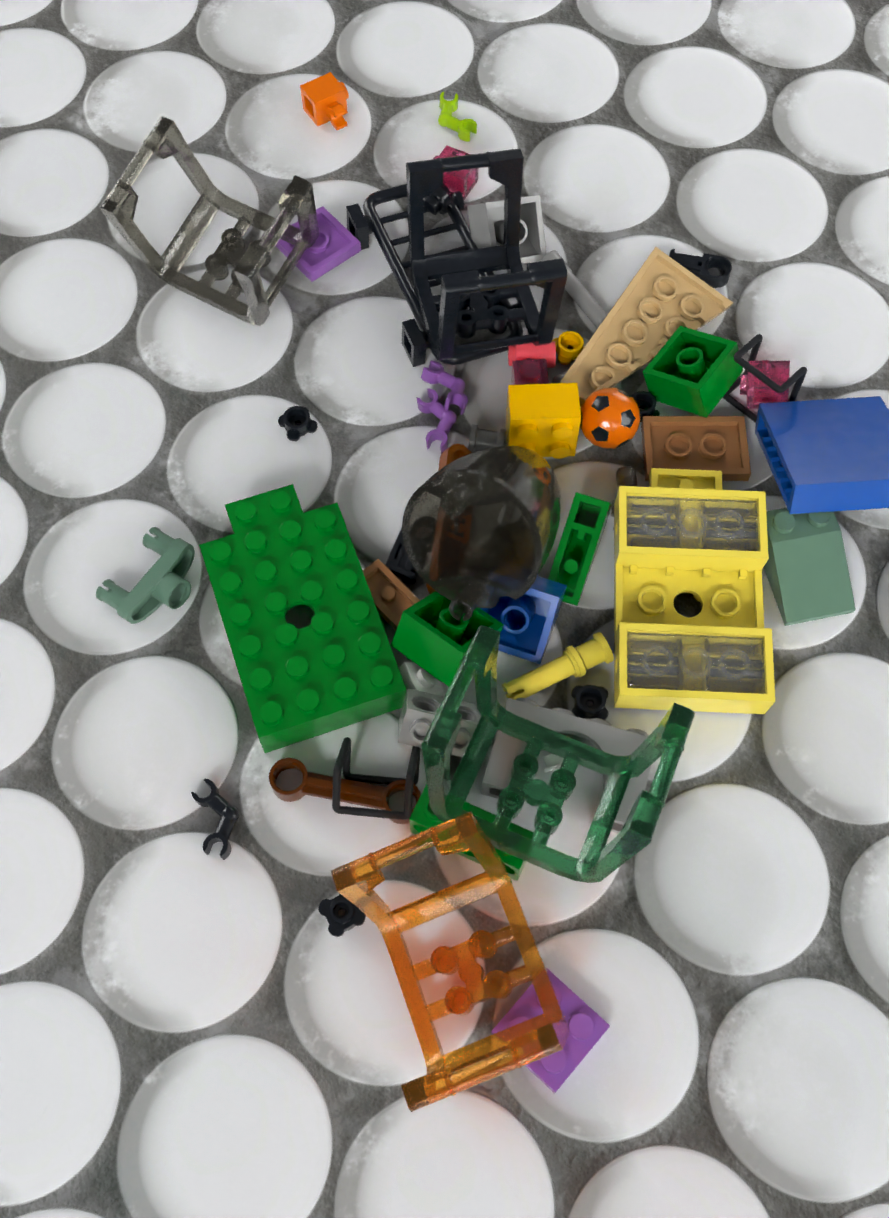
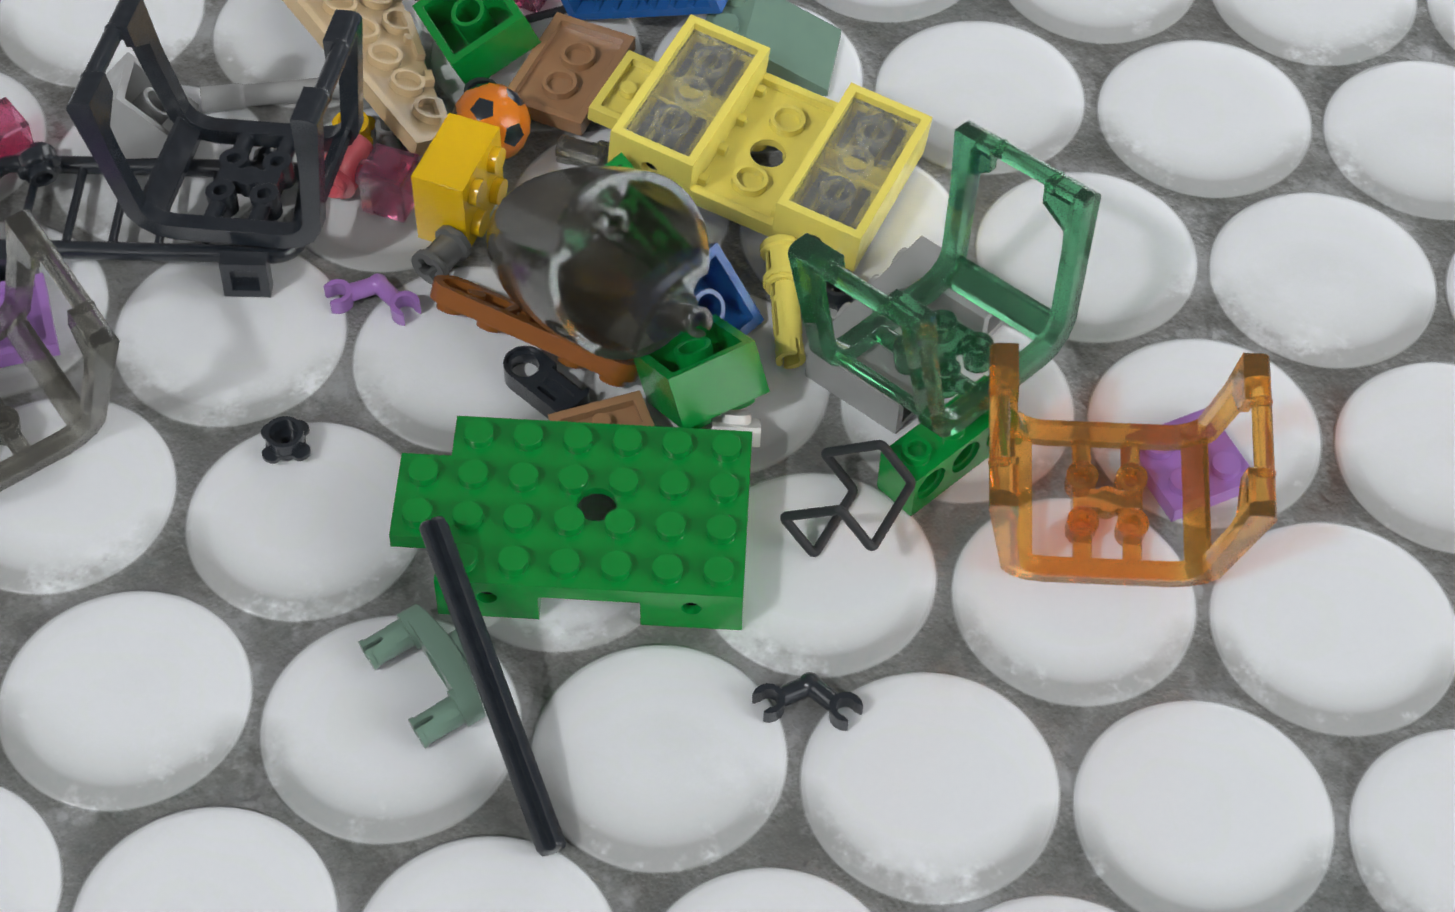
camera: 70 degrees left, 10 degrees down
reddish brown piece [269,758,421,824] -> none
black plate [318,888,366,937] -> none
light grey brick [398,688,483,759] -> none
medium lavender arm [421,360,468,415] -> none
none -> black axle [419,516,566,856]

